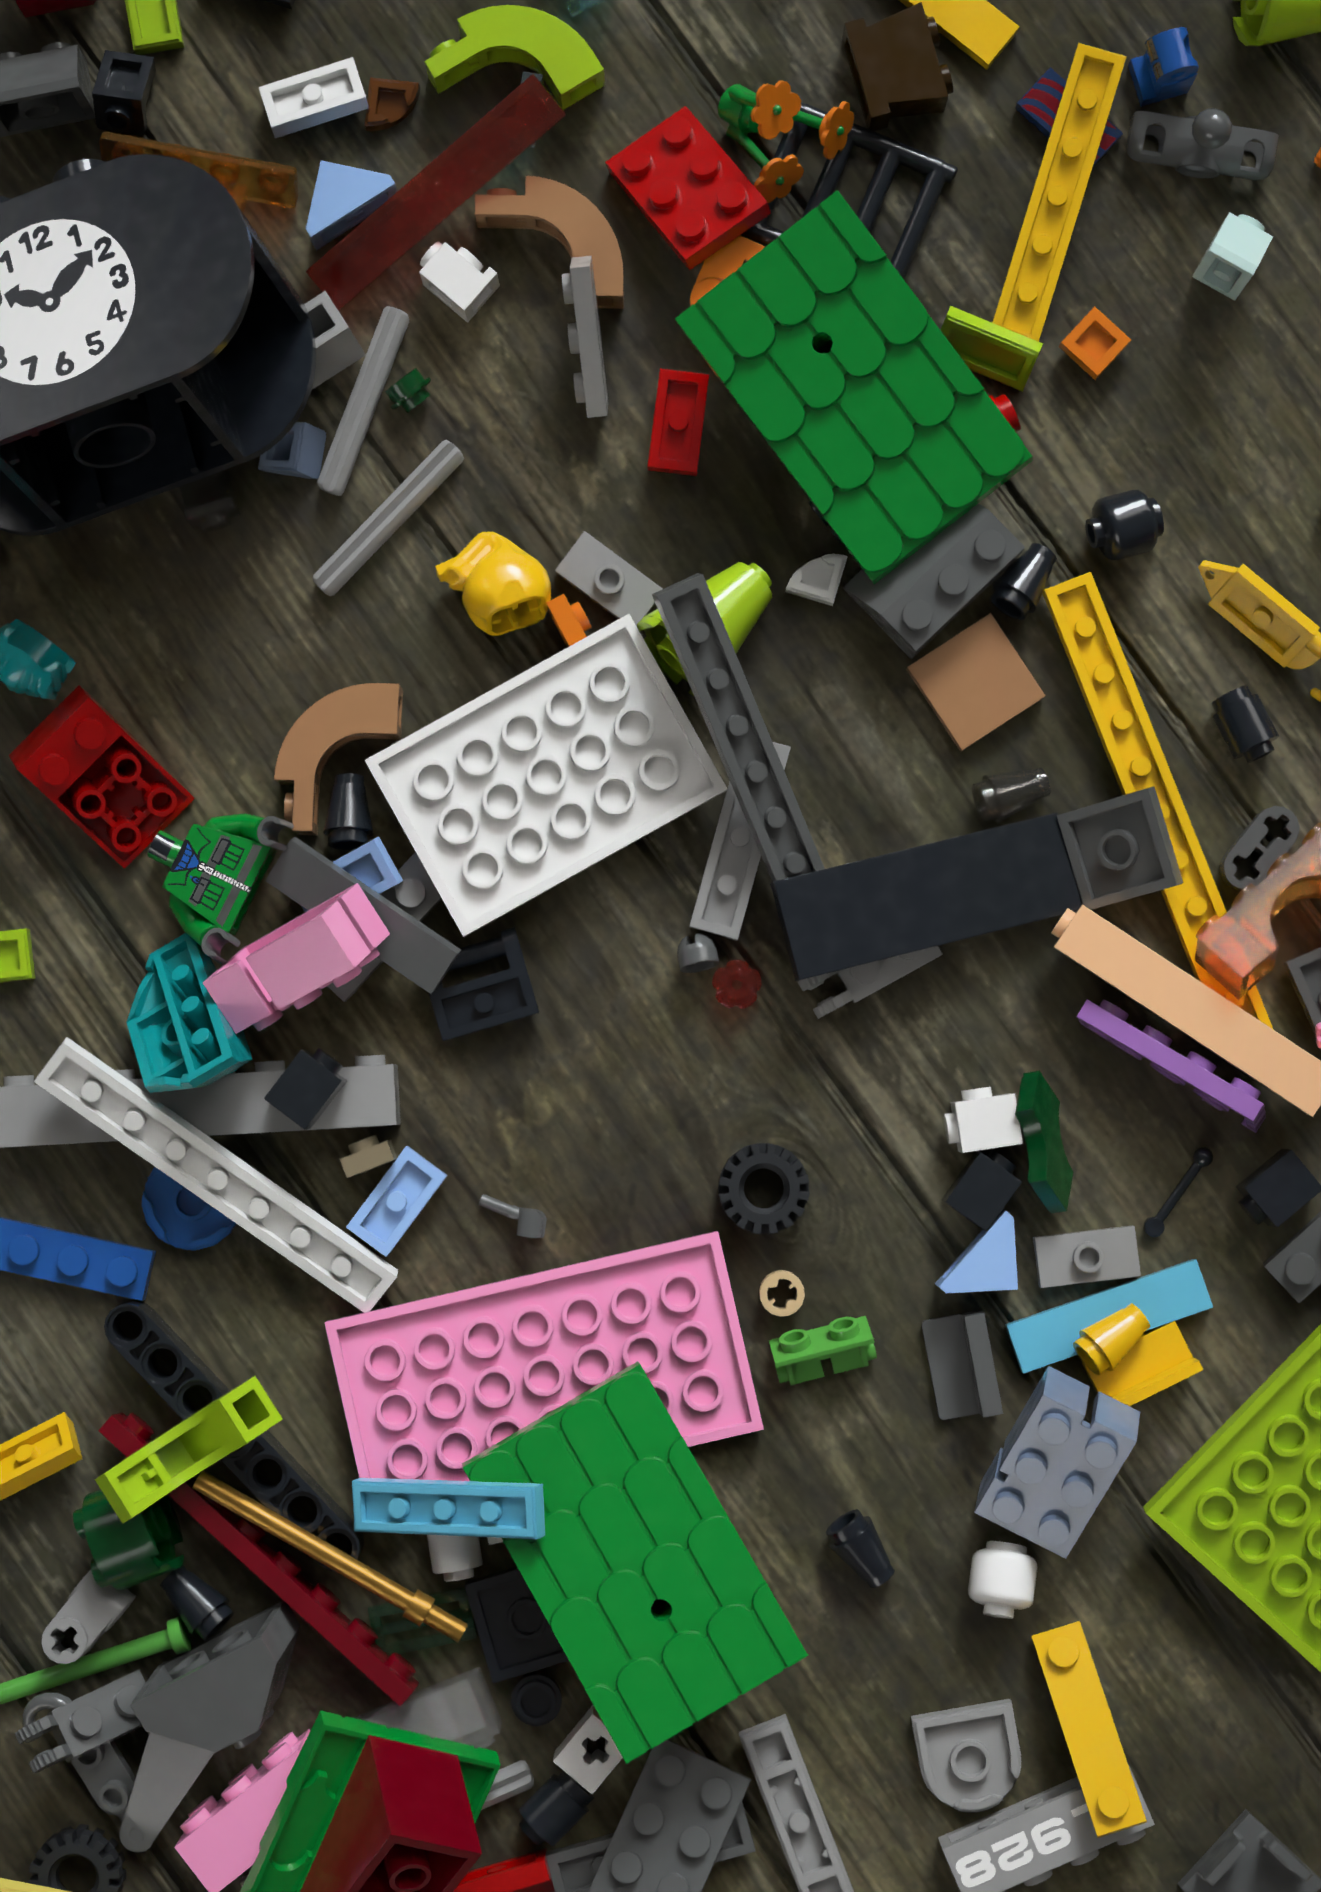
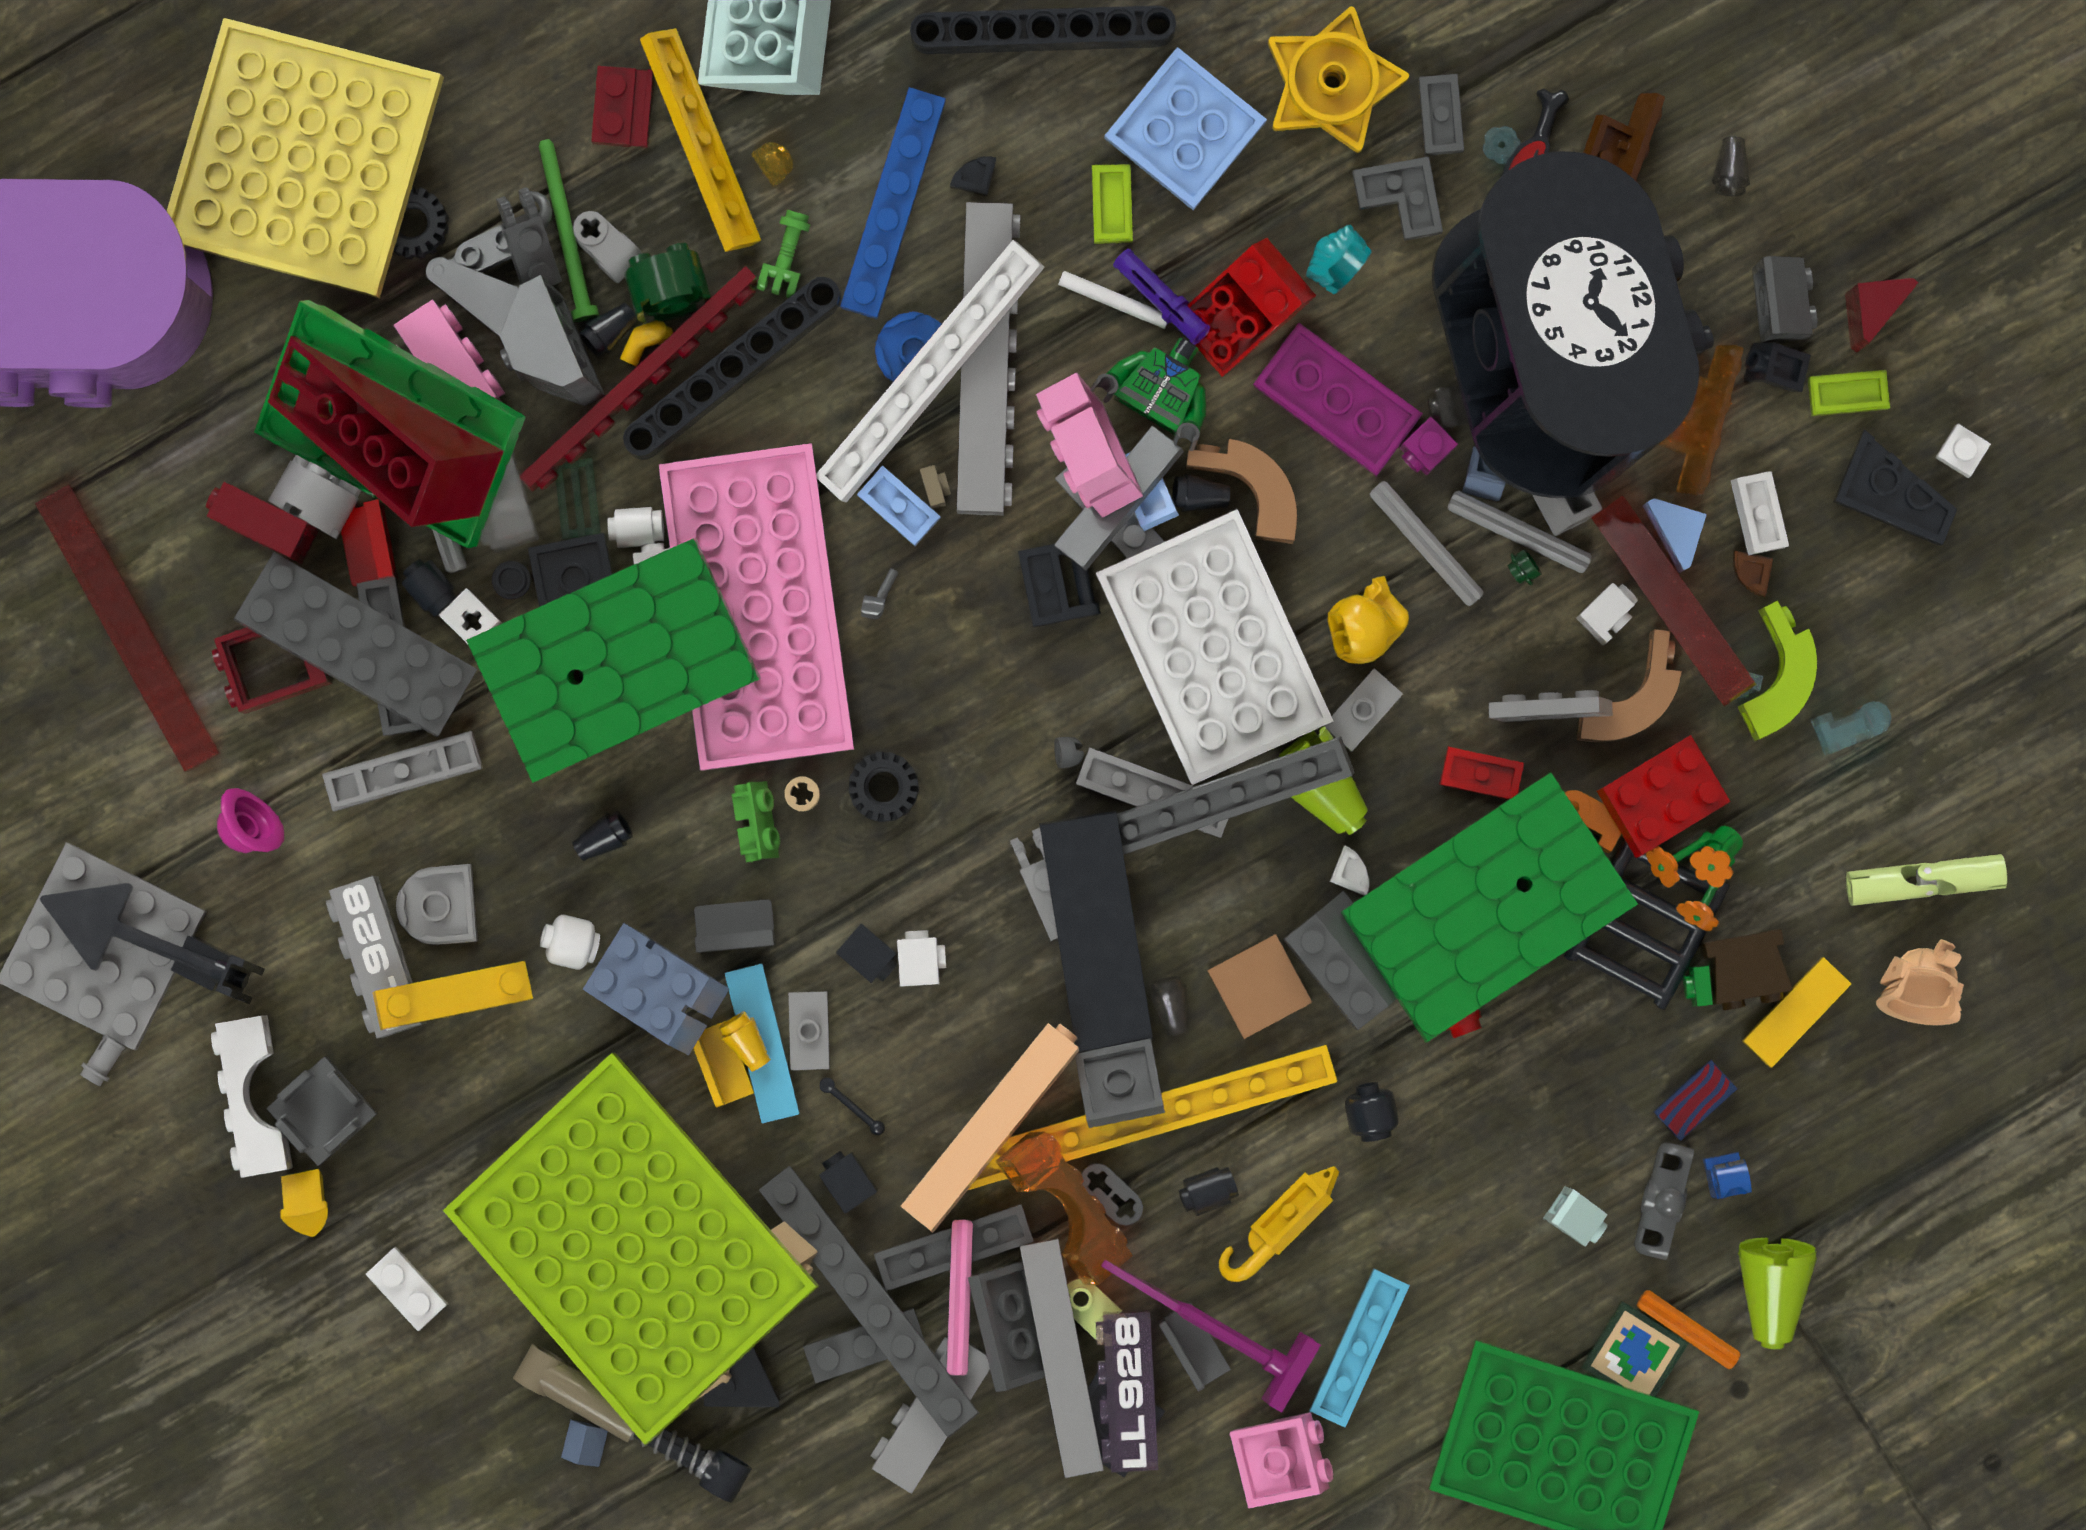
camera: 90 degrees right, 0 degrees up
lime arch [95,1376,283,1524] -> none
teal wedge [126,933,253,1093] -> none
pearl gold bar [192,1470,468,1642] -> none
black brick [264,1048,347,1130] -> none
medium azure tile [352,1478,545,1539] -> none
orange plate [546,594,592,648] -> none
clear red plate [712,960,762,1009] -> none
light blue slope [935,1210,1018,1294] -> none
lime tile [941,306,1043,392] -> none
black cone [991,543,1057,620] -> none
yellow plate [992,43,1127,342] -> none
dark green tile [1015,1070,1074,1214] -> none
orange plate [1059,306,1131,380] -> none
medium lavender wing [1077,999,1266,1133] -> none
none -> yellow arm [620,320,673,367]
none -> bright green hinge [757,210,811,298]
none -> white bar [1058,271,1167,329]
none -> dark purple pin [1113,249,1210,345]
none -> magenta tile [1253,323,1423,477]
none -> magenta brick [1400,417,1458,476]
none -> green plate [1683,966,1713,1006]

